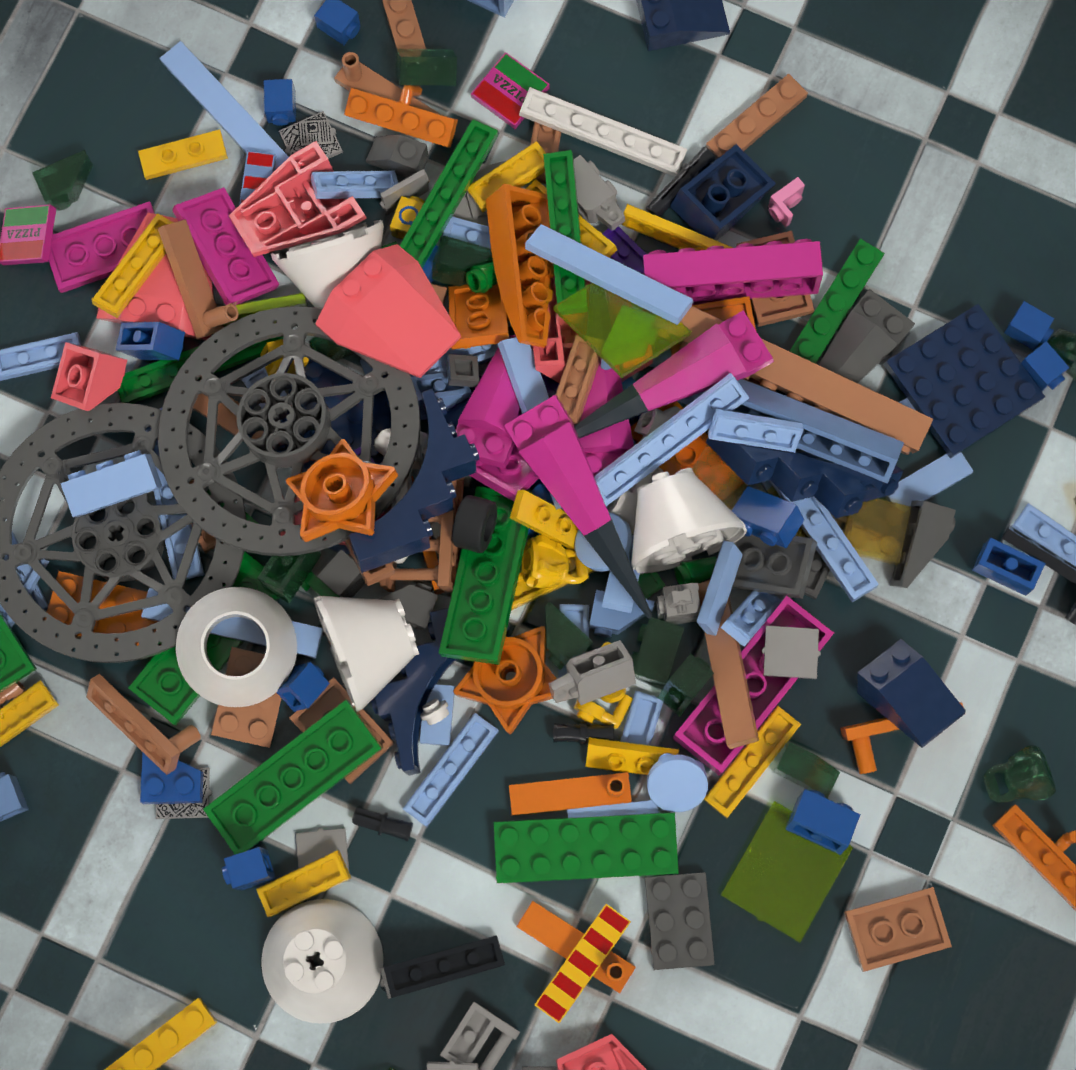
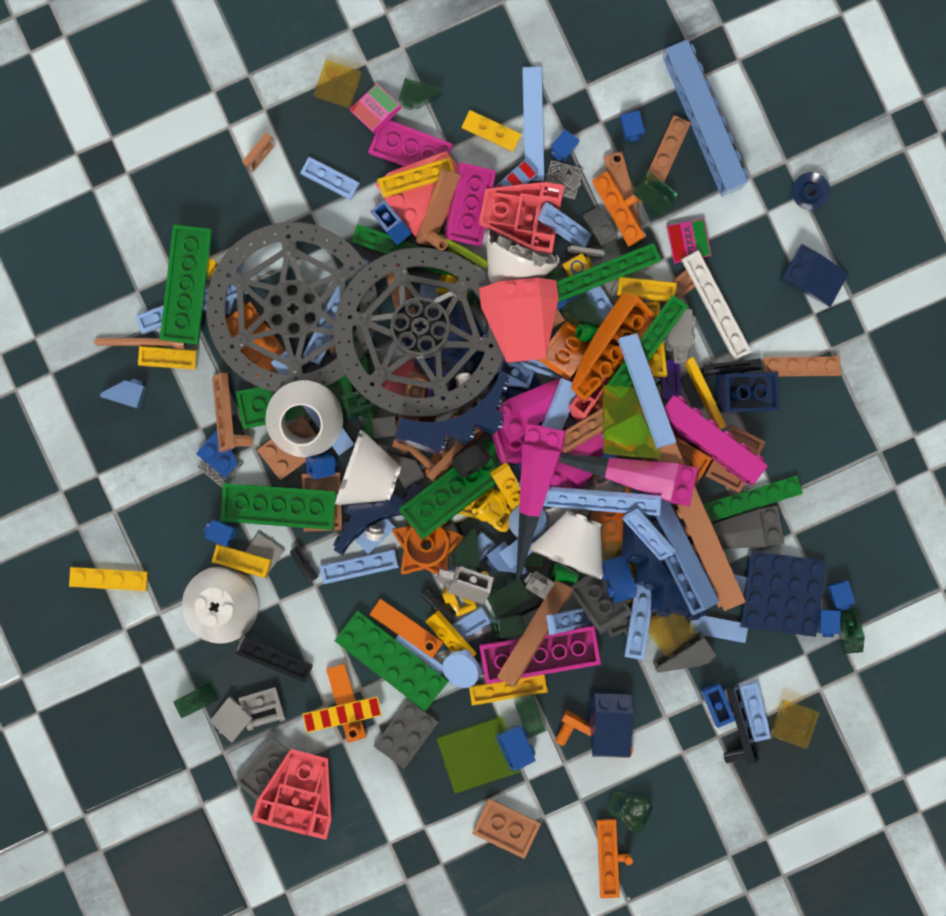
camera: 40 degrees right, 10 degrees up
coral slope [51,342,127,411] -> none
light blue brick [60,450,163,517] -> none
orange plate [285,439,398,542] -> none
dark grey plate [446,354,479,387] -> none
light blue tile [696,541,743,636] -> none
light grey piece [761,626,821,679] -> none
bright pink bracket [768,177,805,227] -> none

